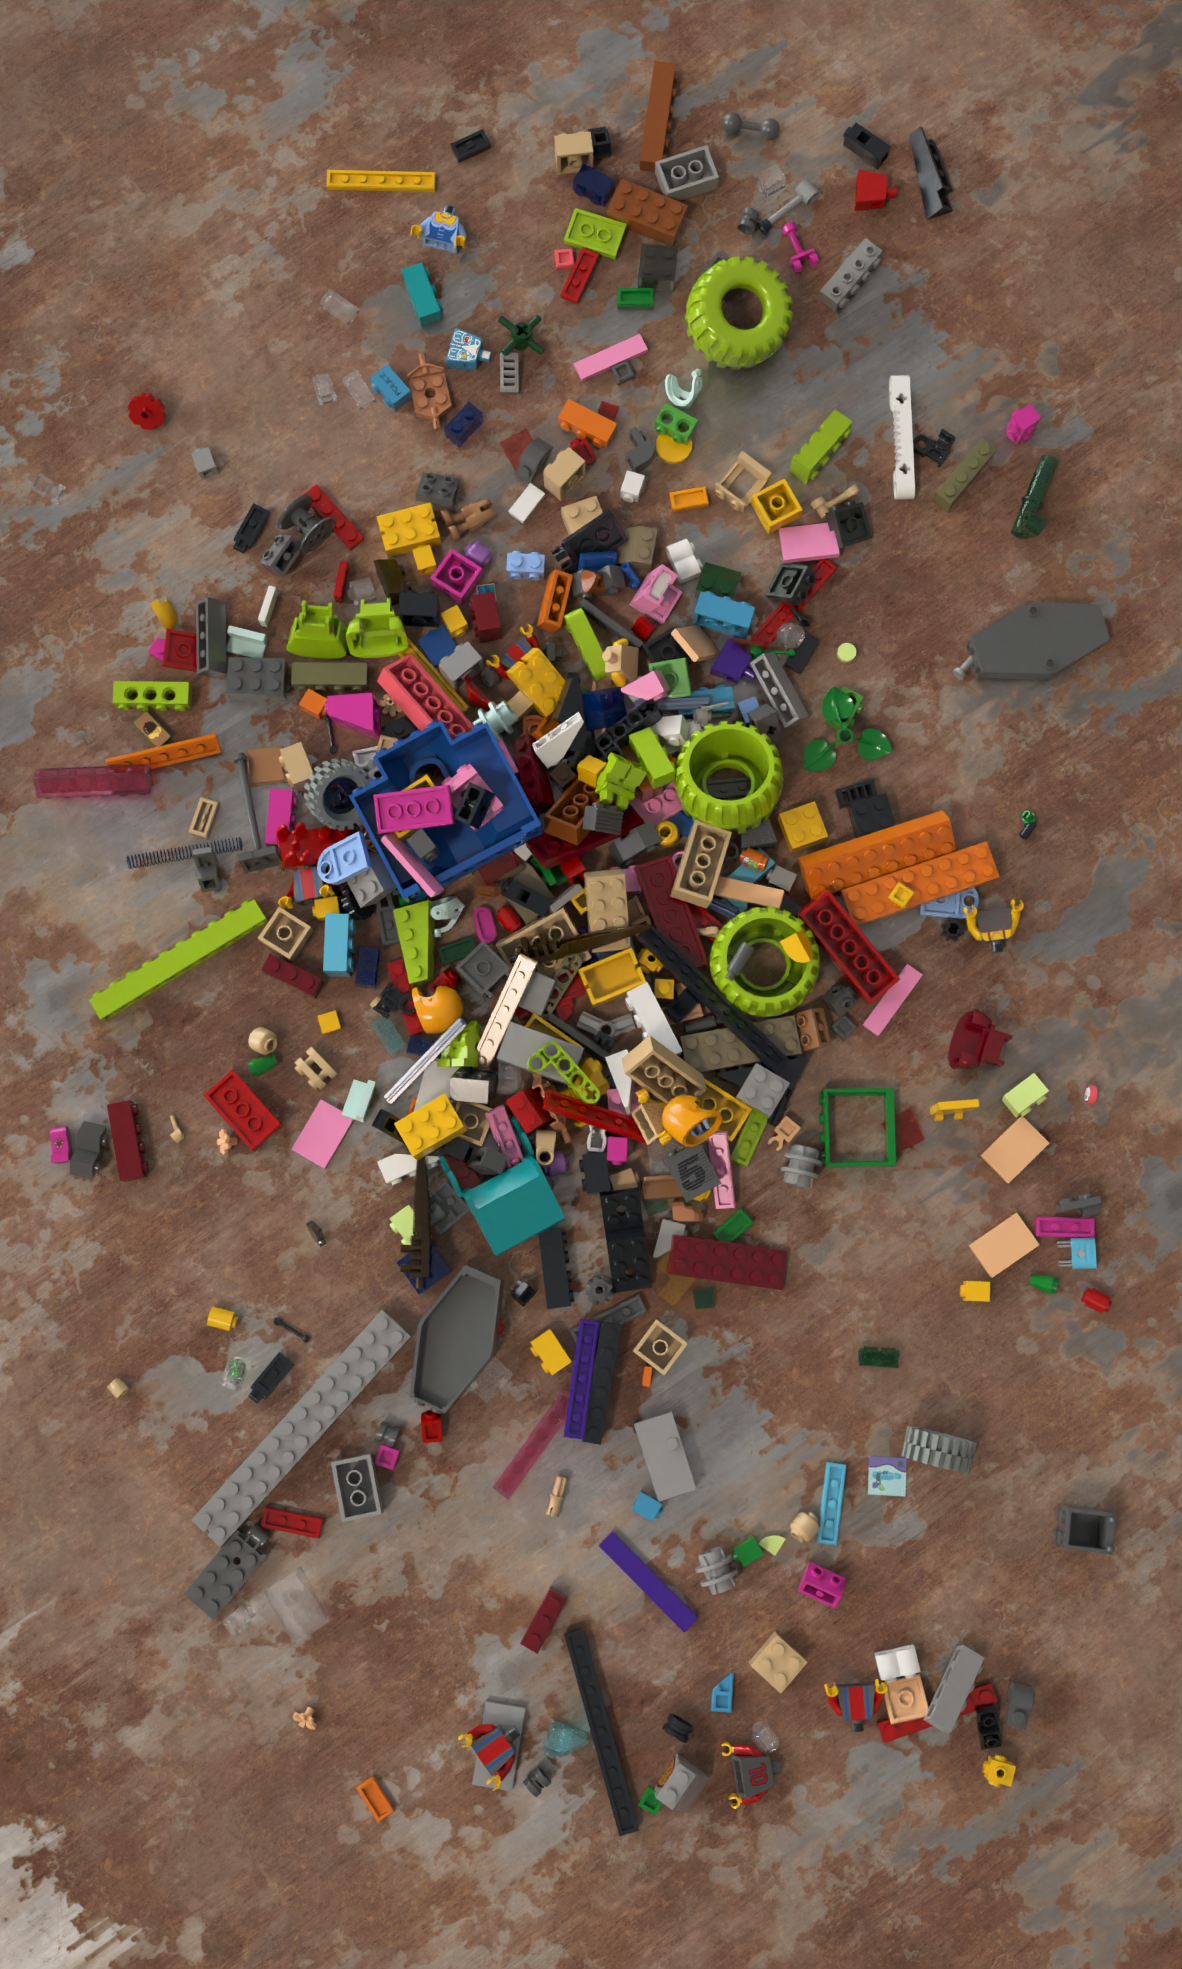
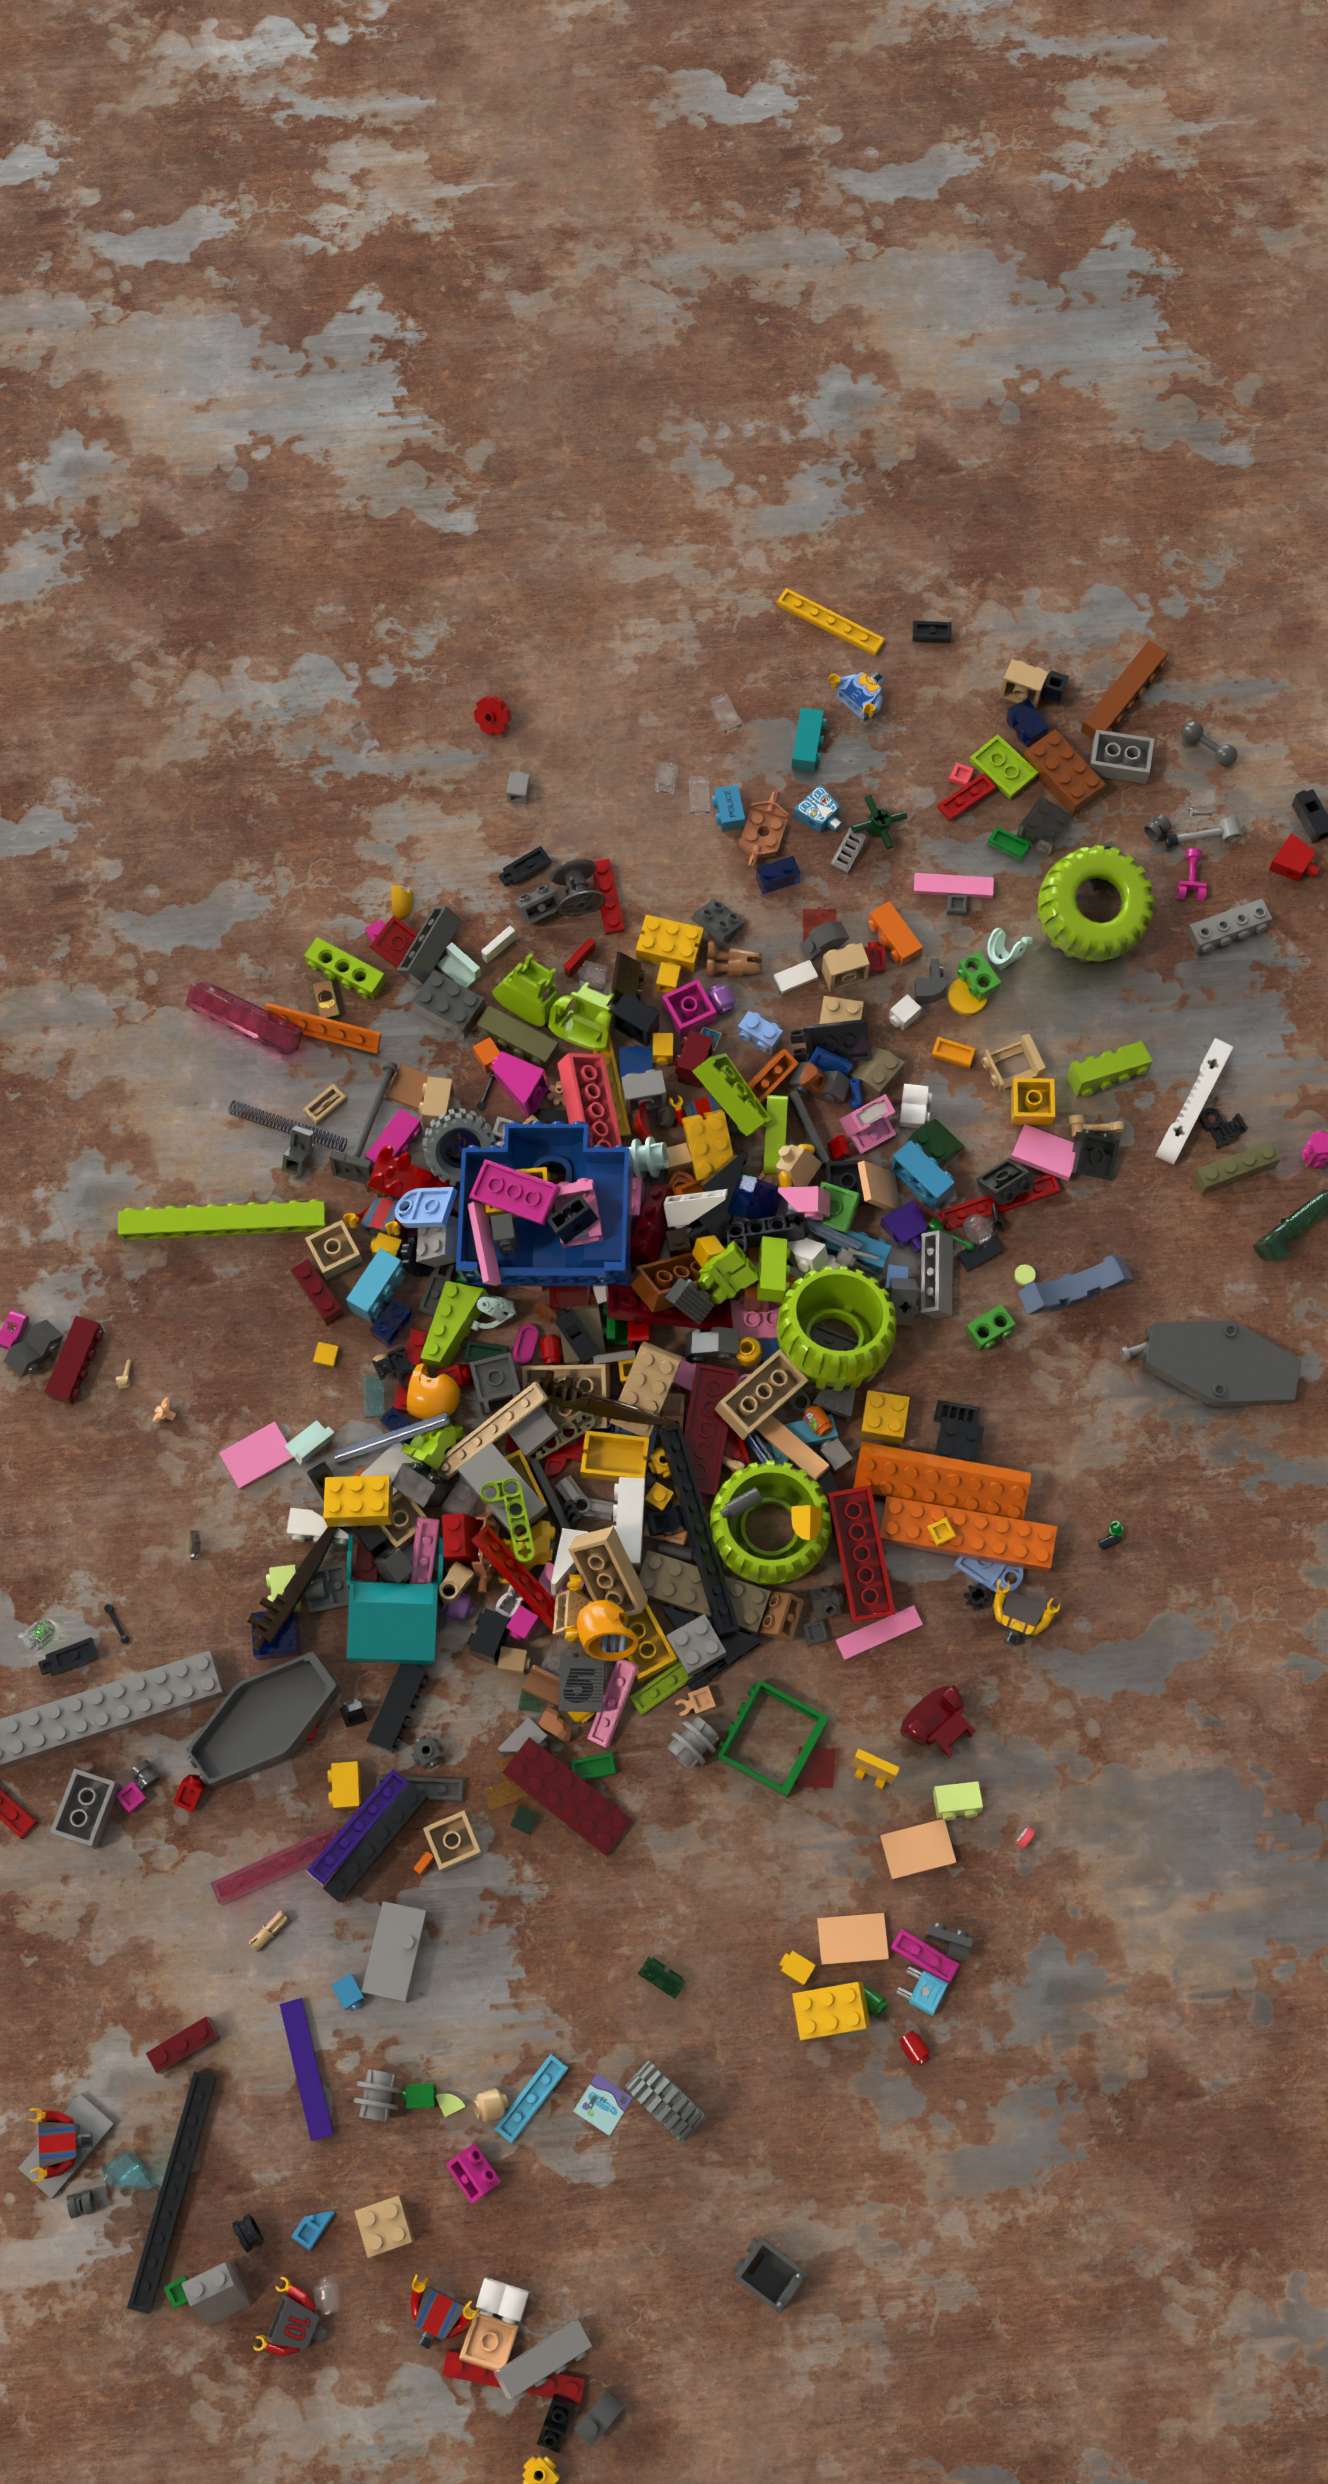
camera: 30 degrees right, 10 degrees down
red hinge [203,1069,283,1152] -> none
yellow brick [207,1307,238,1331] -> none
green cone [247,1055,278,1077] -> none
tan head [248,1027,277,1055] -> none
tan brick [294,1047,338,1090] -> none
clear red tile [597,401,619,422] -> none
black bracket [599,1187,652,1293] -> none
green plant [804,687,892,771] -> none
none -> lime wedge [692,1053,772,1136]
none -> yellow brick [792,1982,871,2040]
none -> sand blue brick [1018,1255,1133,1315]

